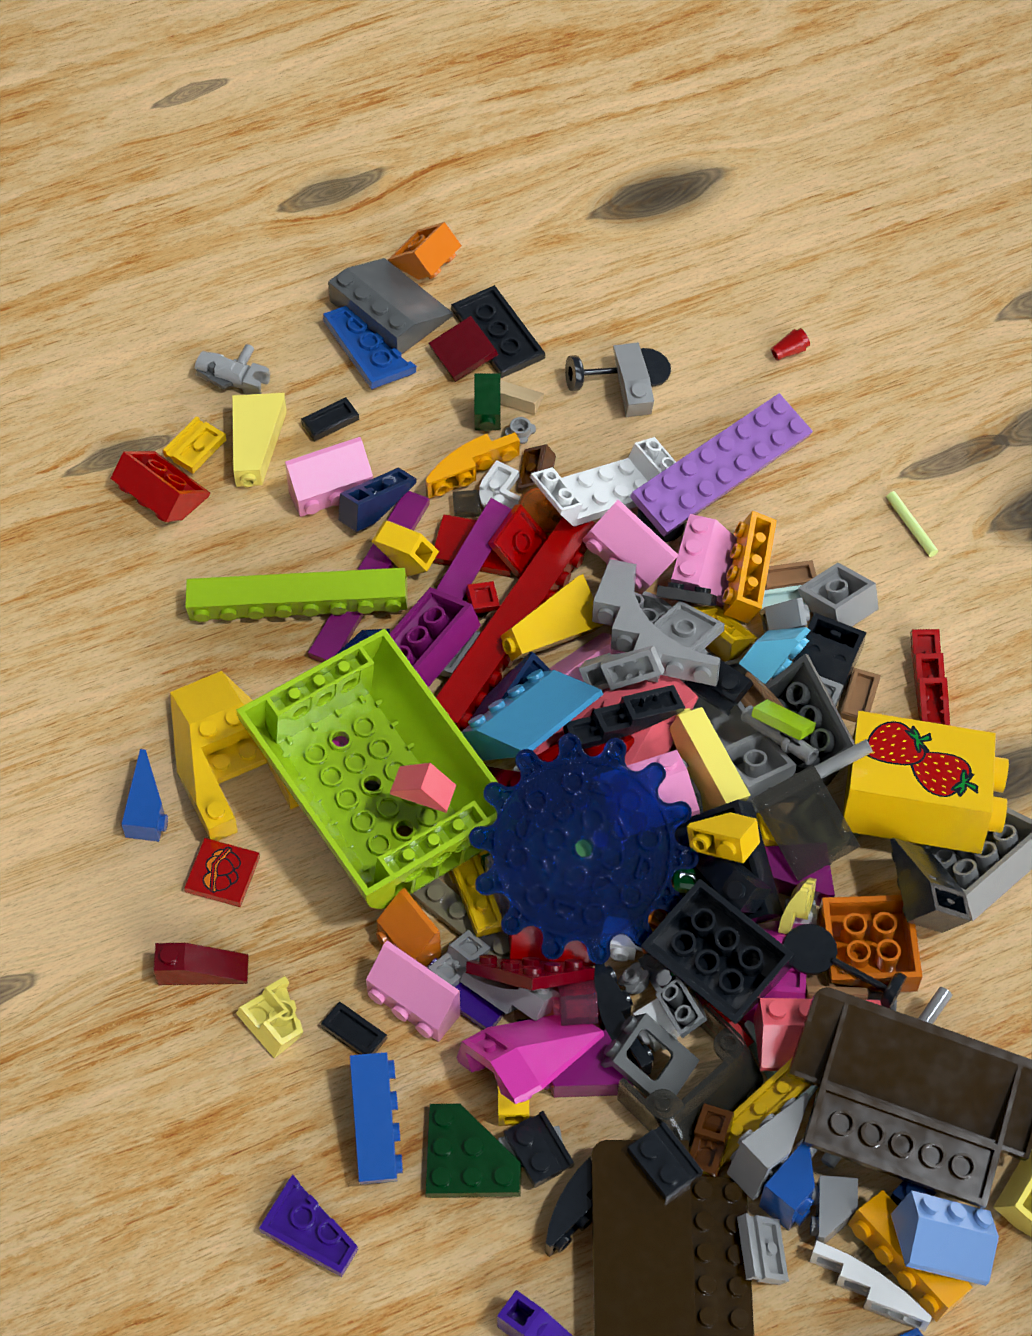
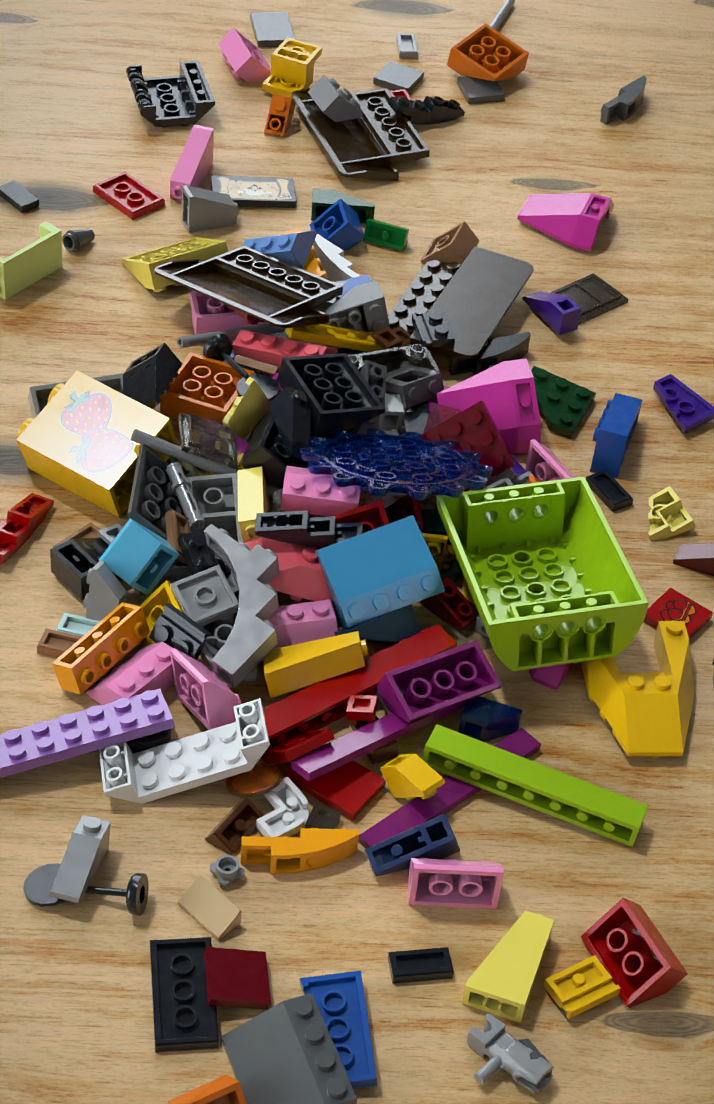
camera: 160 degrees left, 15 degrees down
coral slope [390,763,456,813] -> none
dark green slope [474,373,501,431] -> none
light grey slope [579,645,665,690] -> none
yellow slope [687,812,760,863] -> none
light grey plate [737,1213,789,1285] -> none
lime tile [751,699,816,741] -> none
light grey slope [798,563,879,627] -> none

